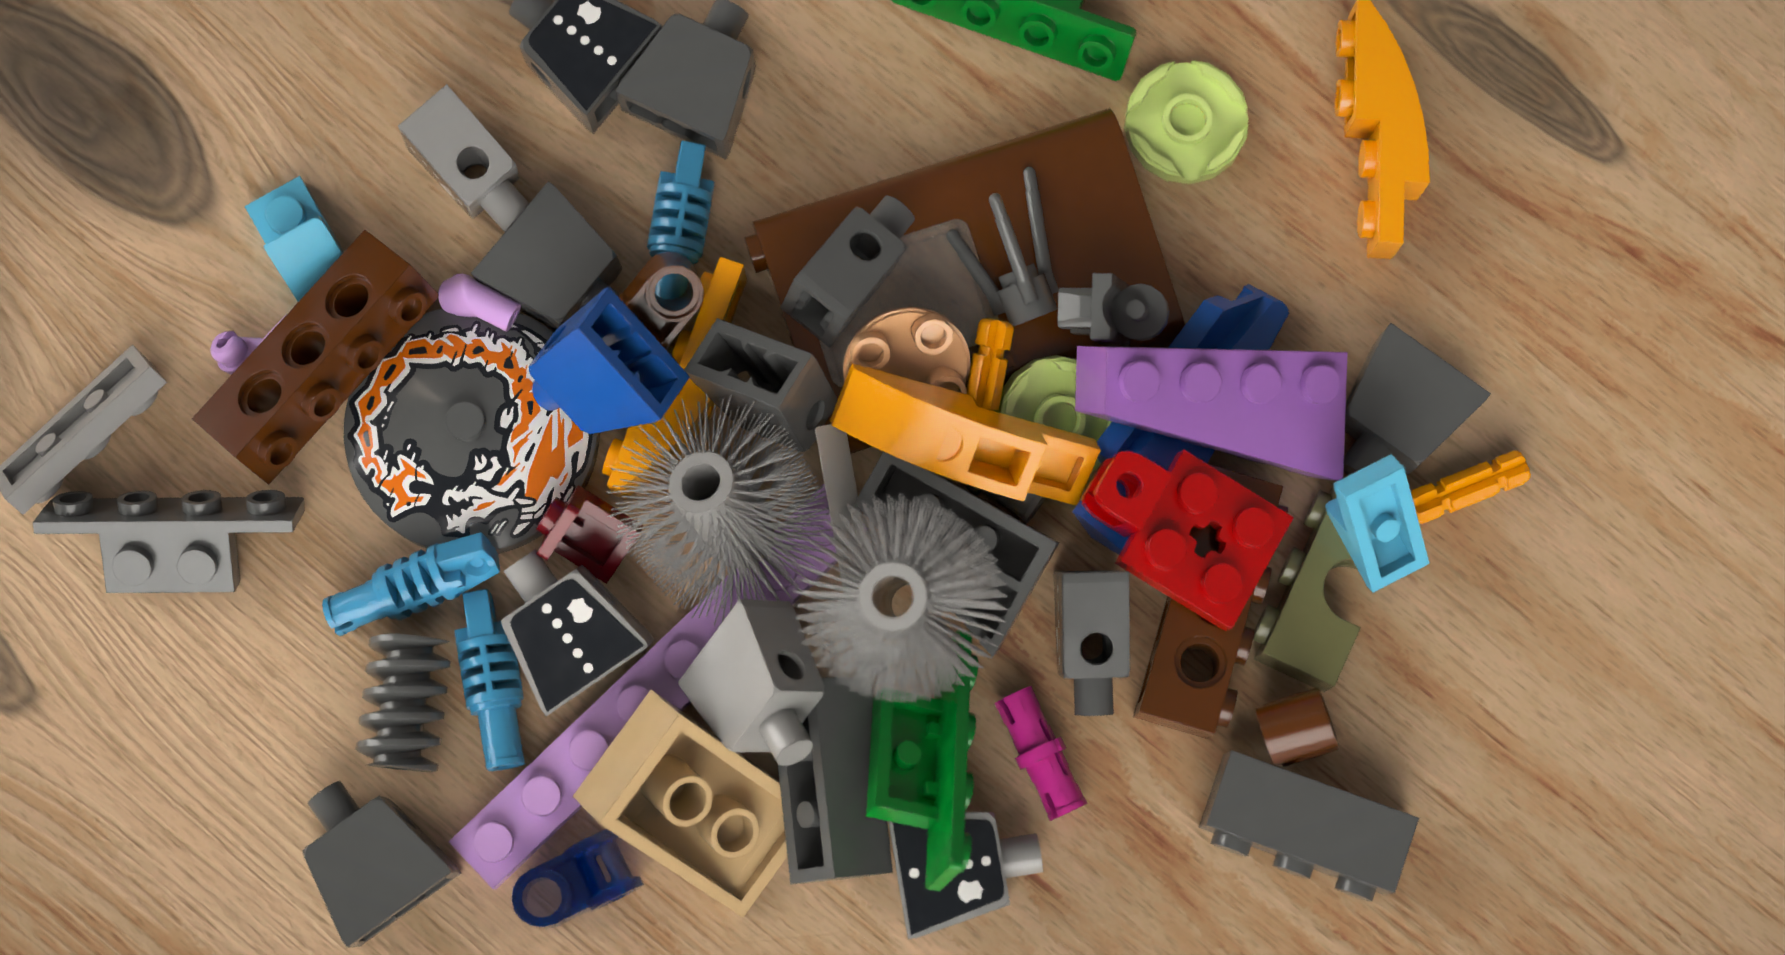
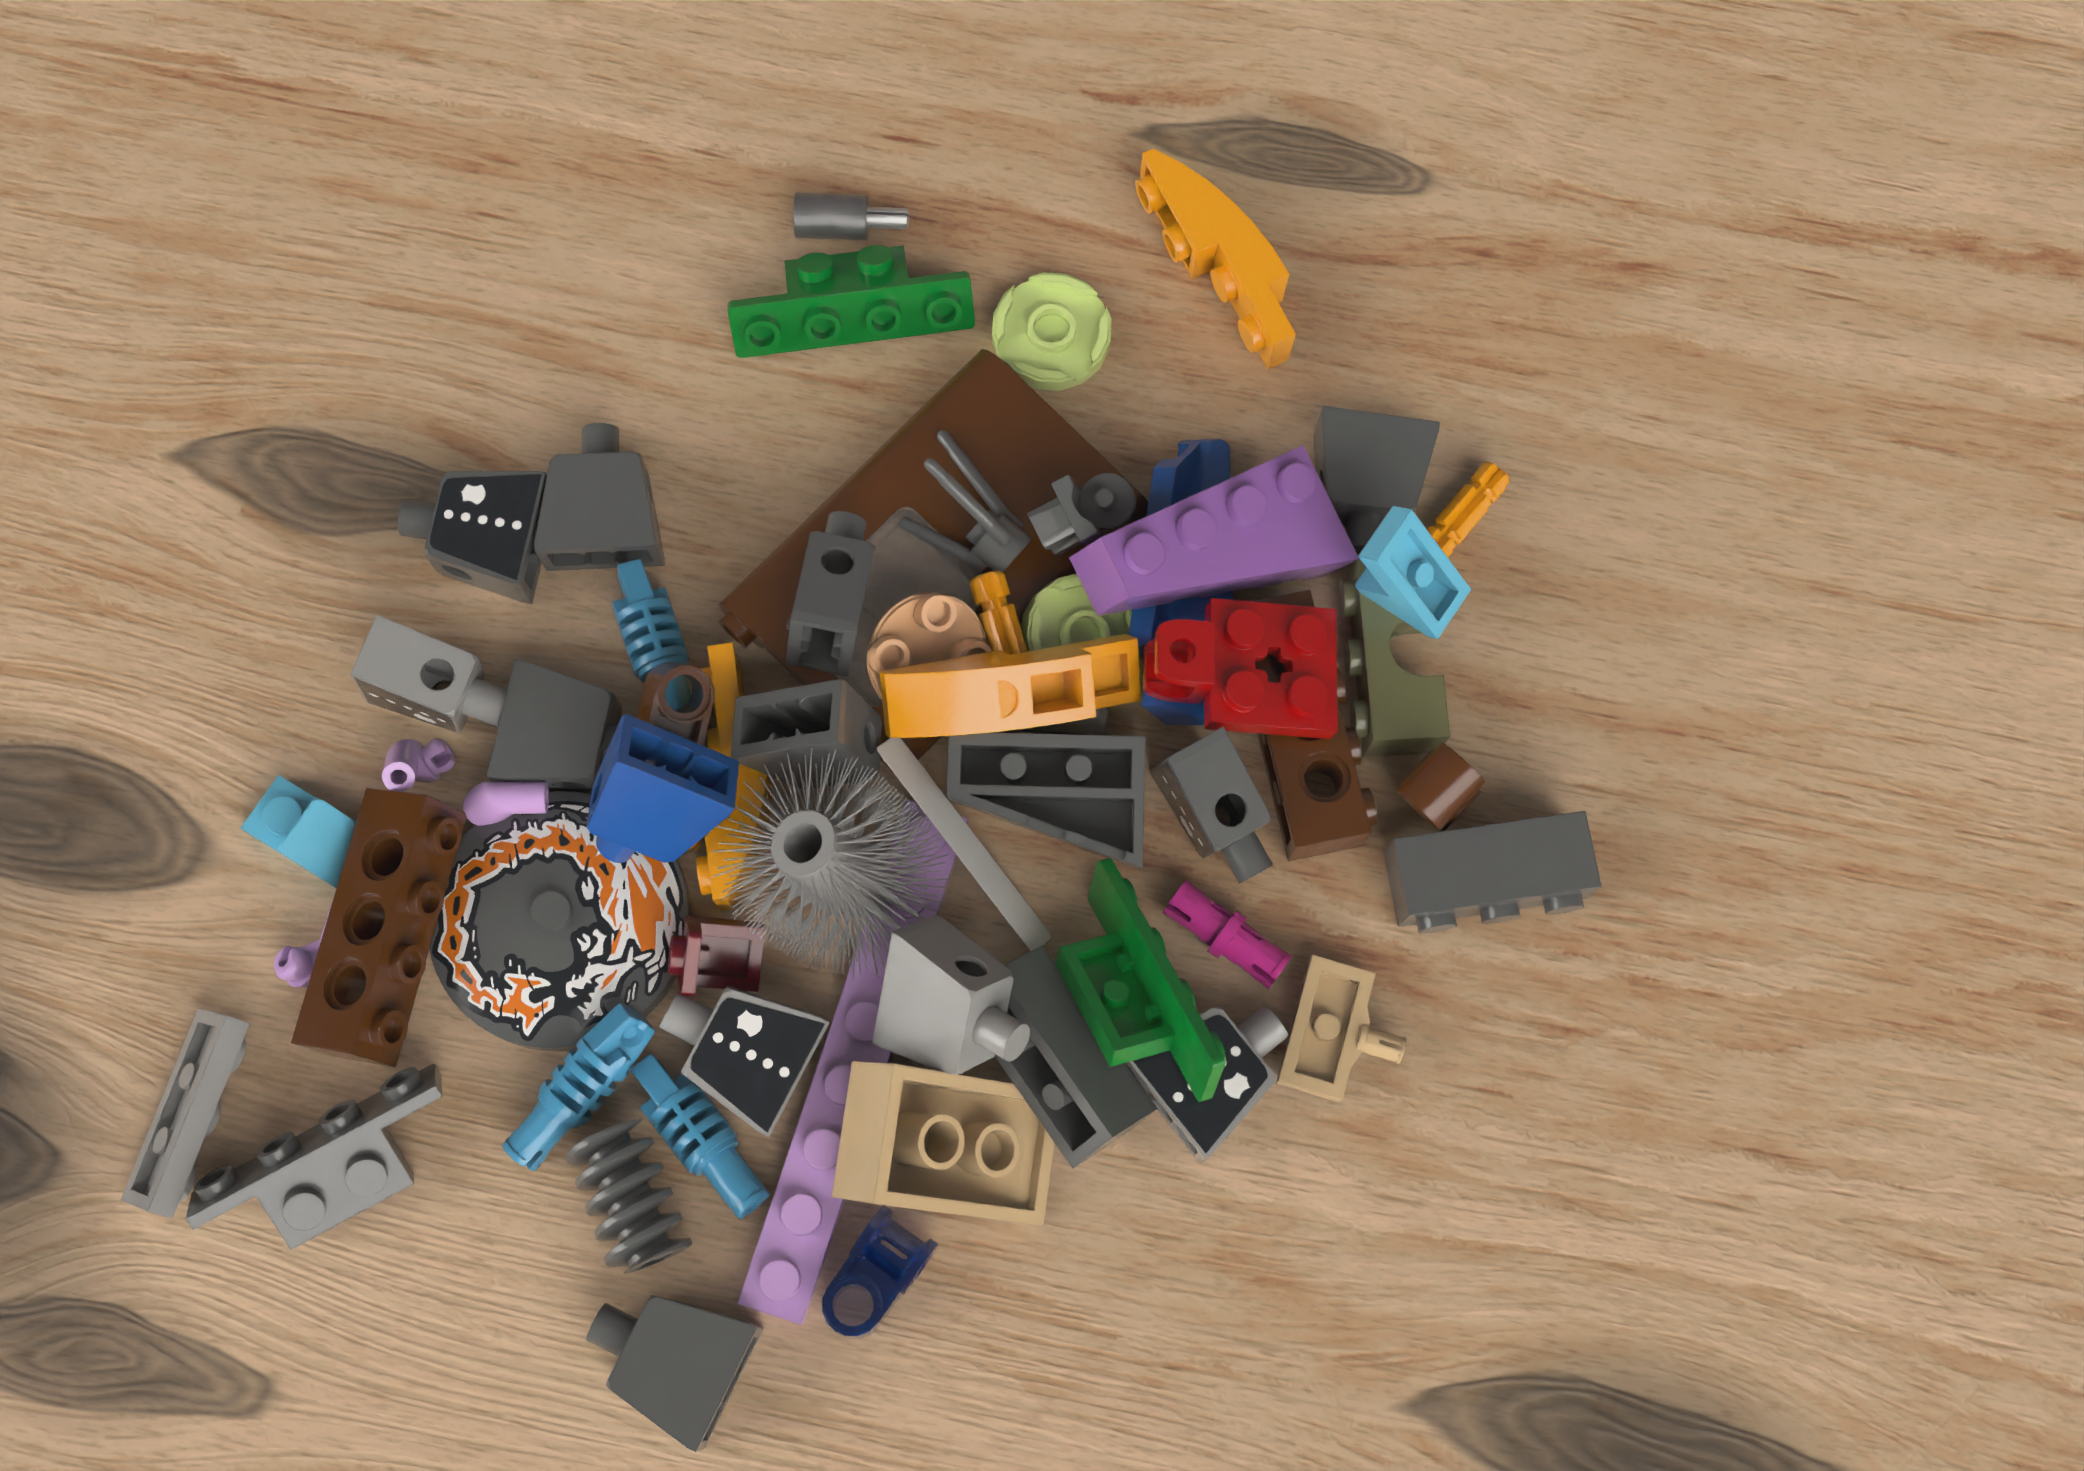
camera: 30 degrees left, 5 degrees down
light grey piece [791,494,1009,703] -> none
none -> lavender arm [382,738,456,792]
none -> tan plate [1276,955,1407,1102]

